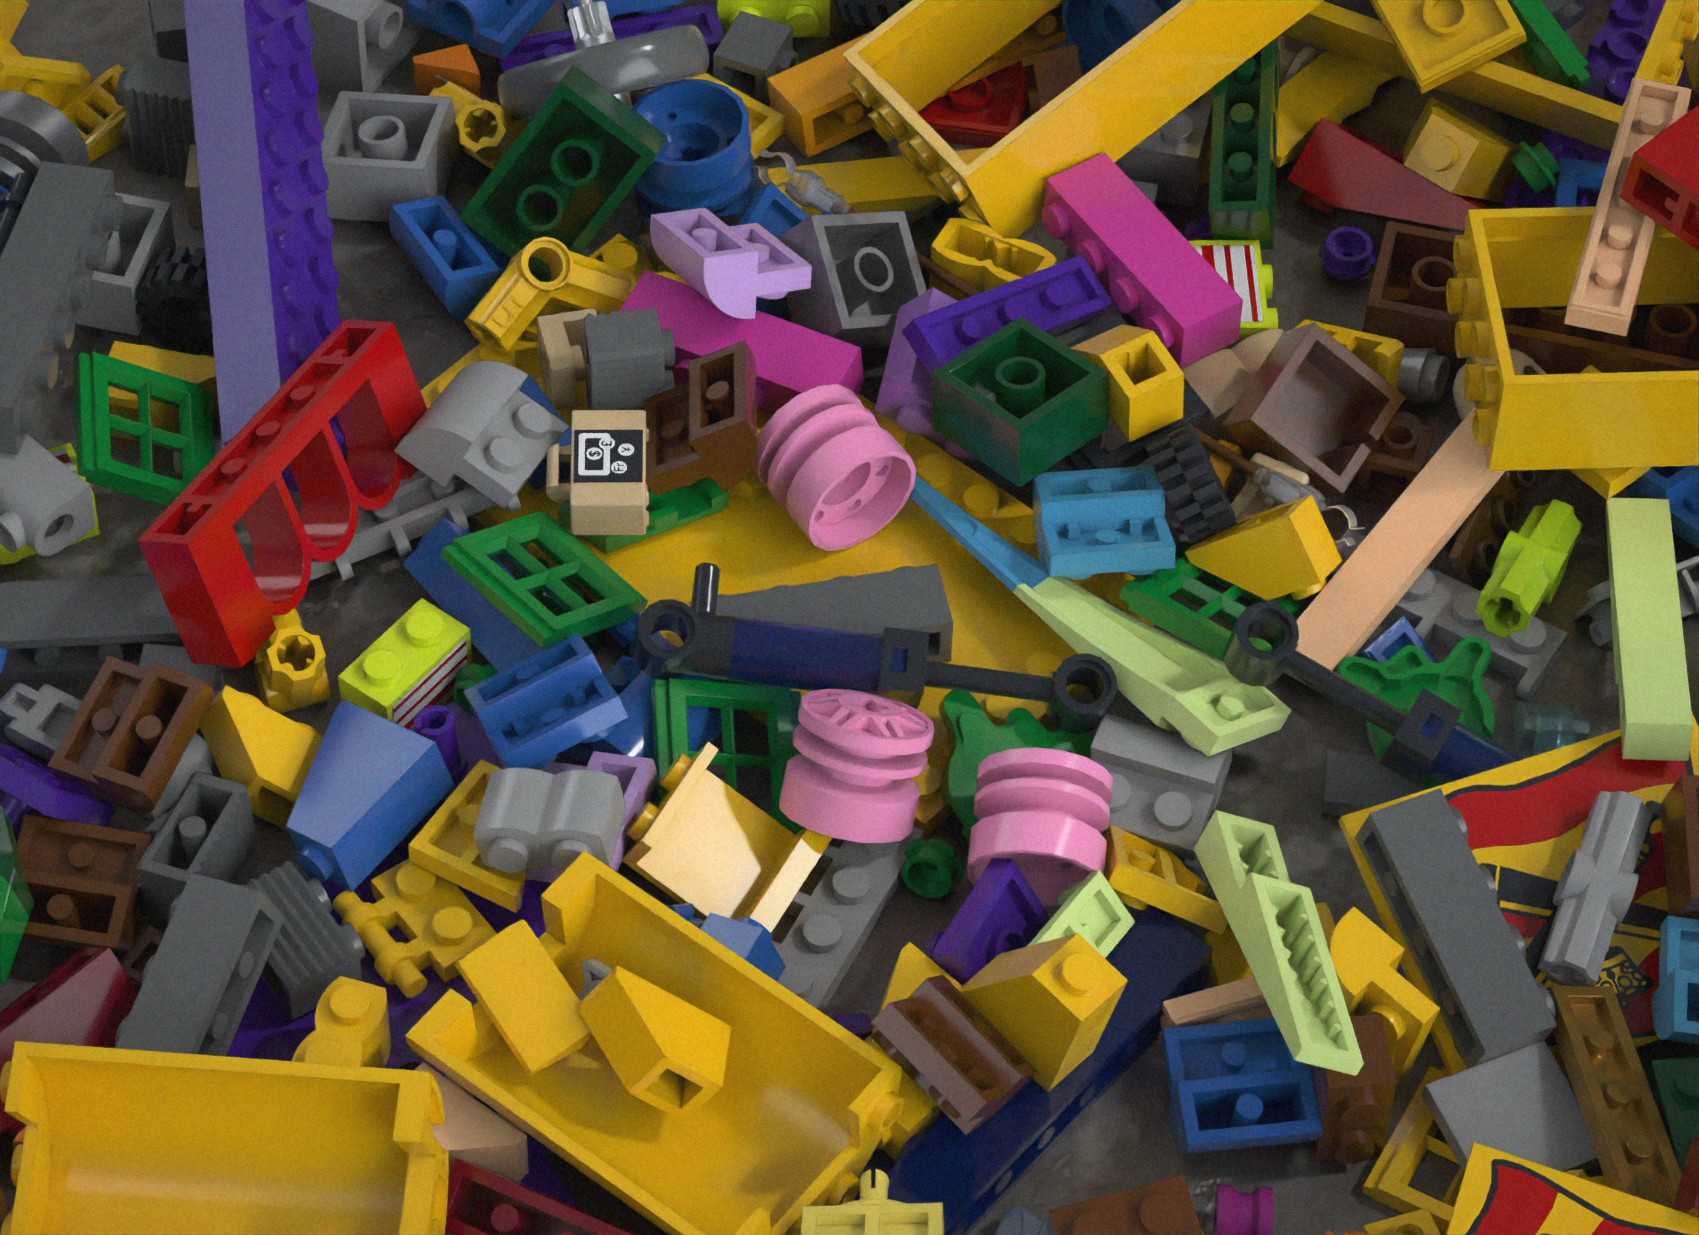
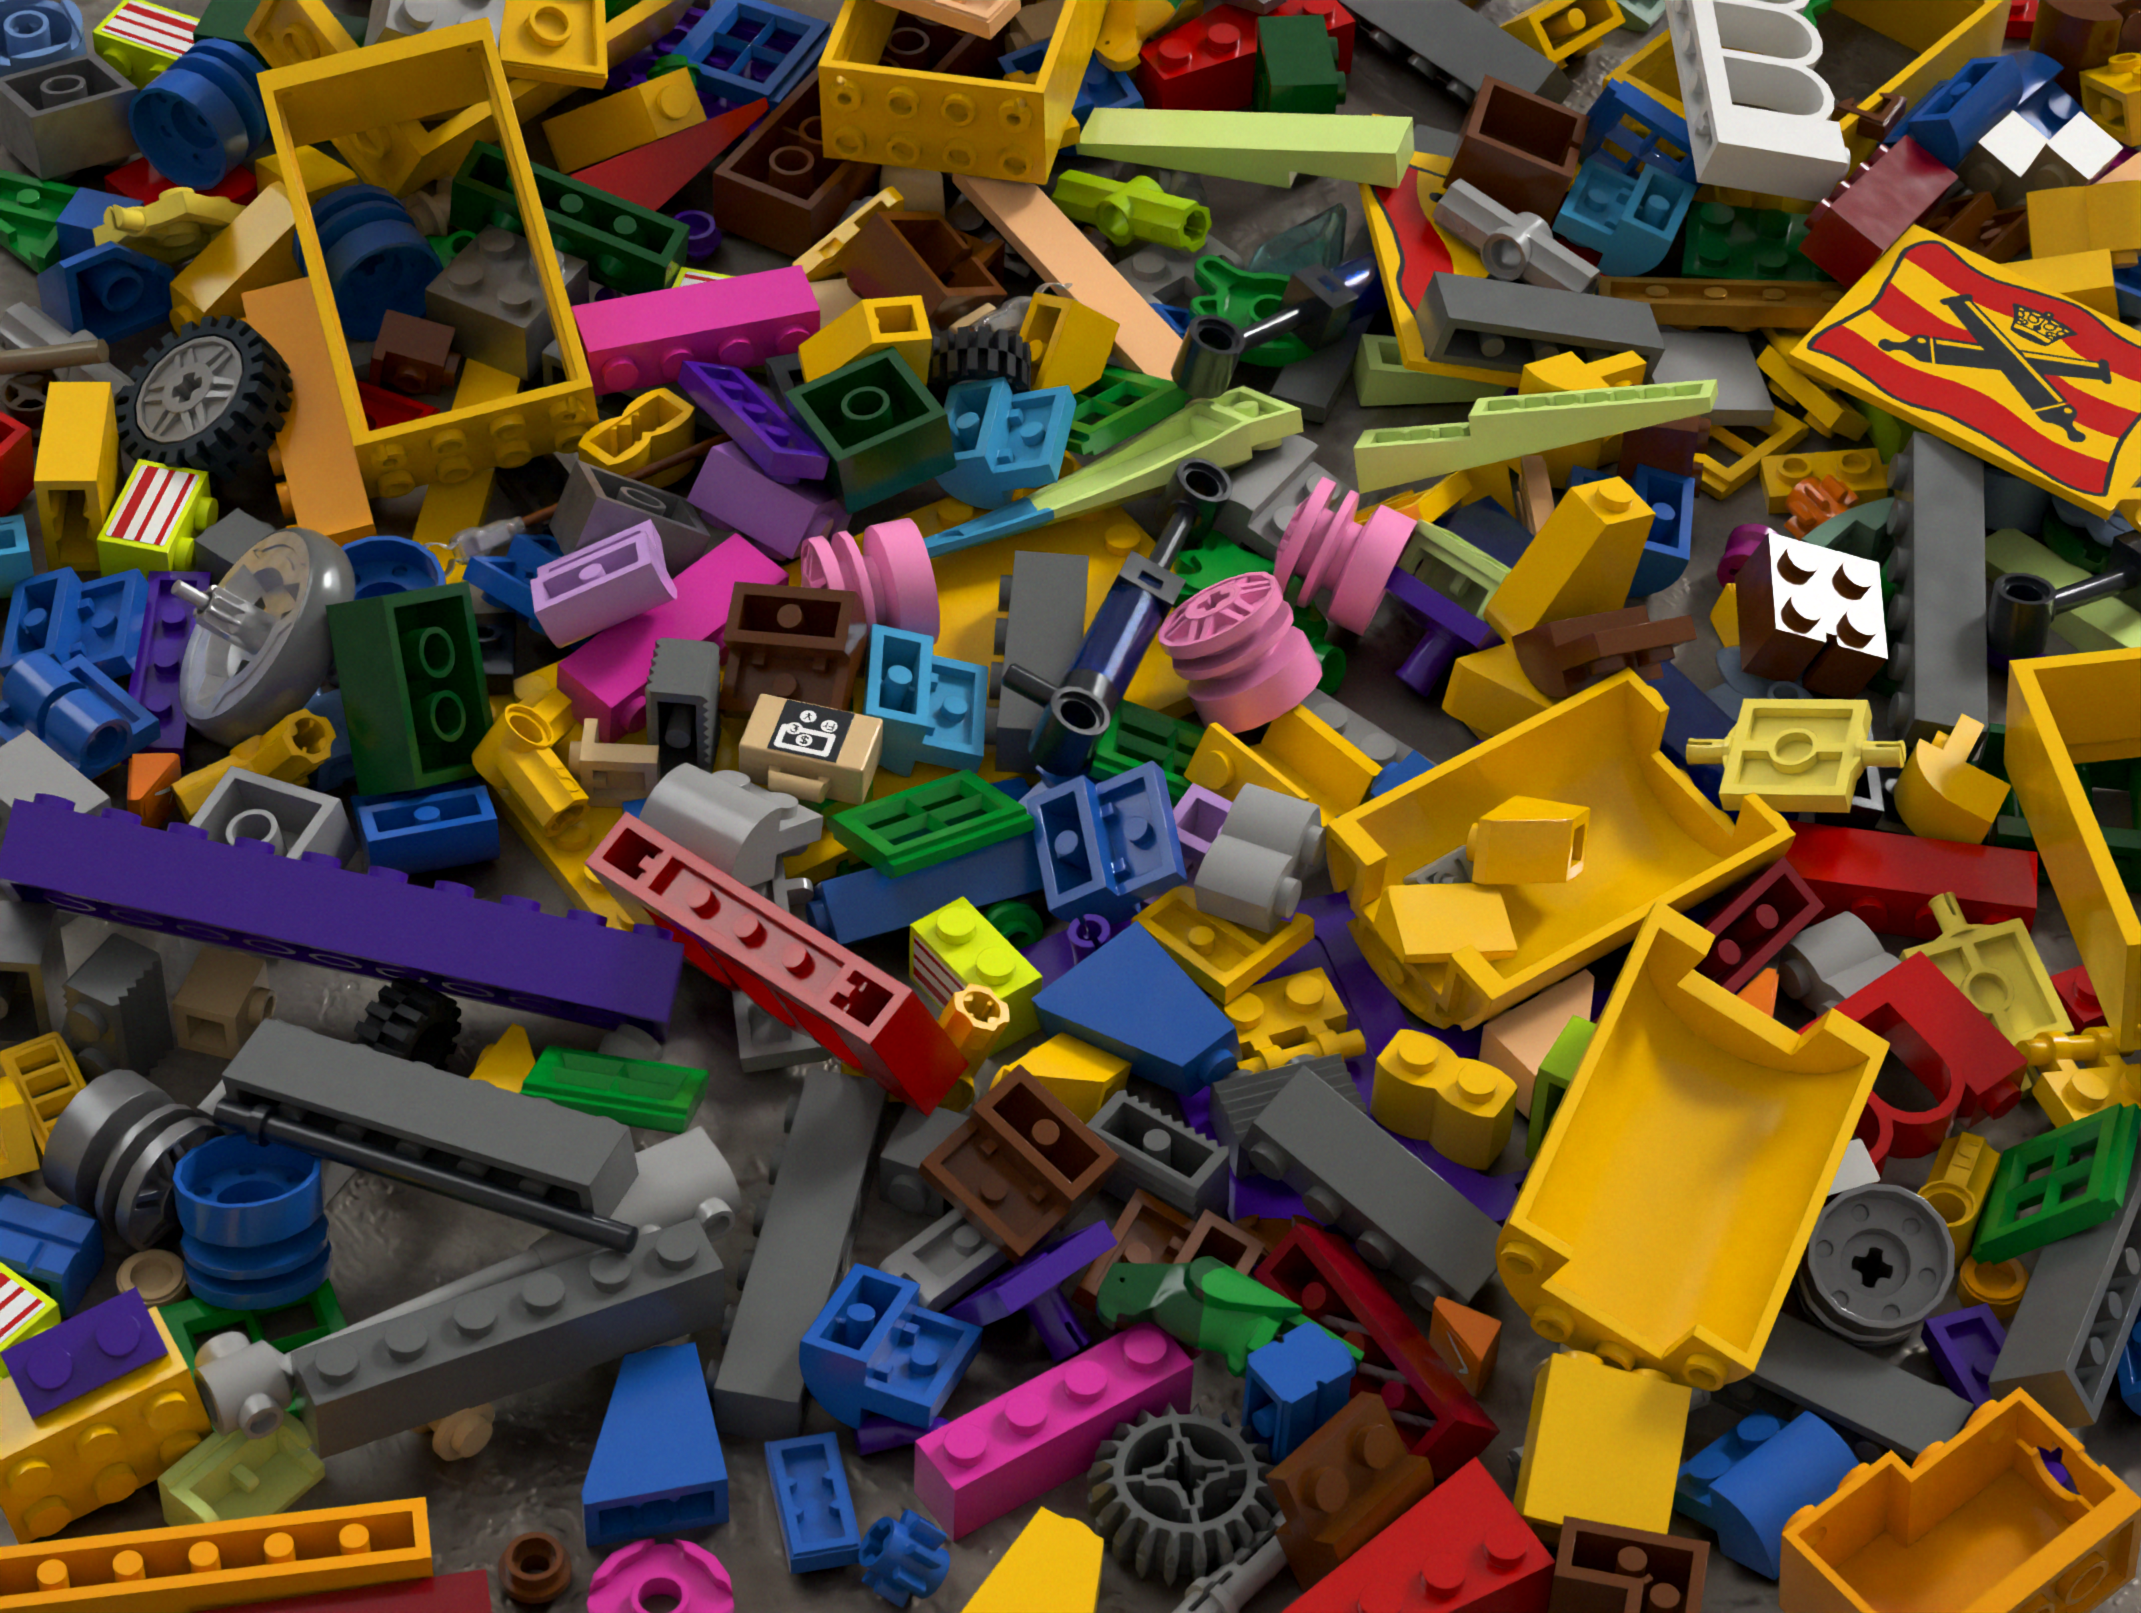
camera: 75 degrees left, 5 degrees down
none -> dark azure brick [862,624,988,777]

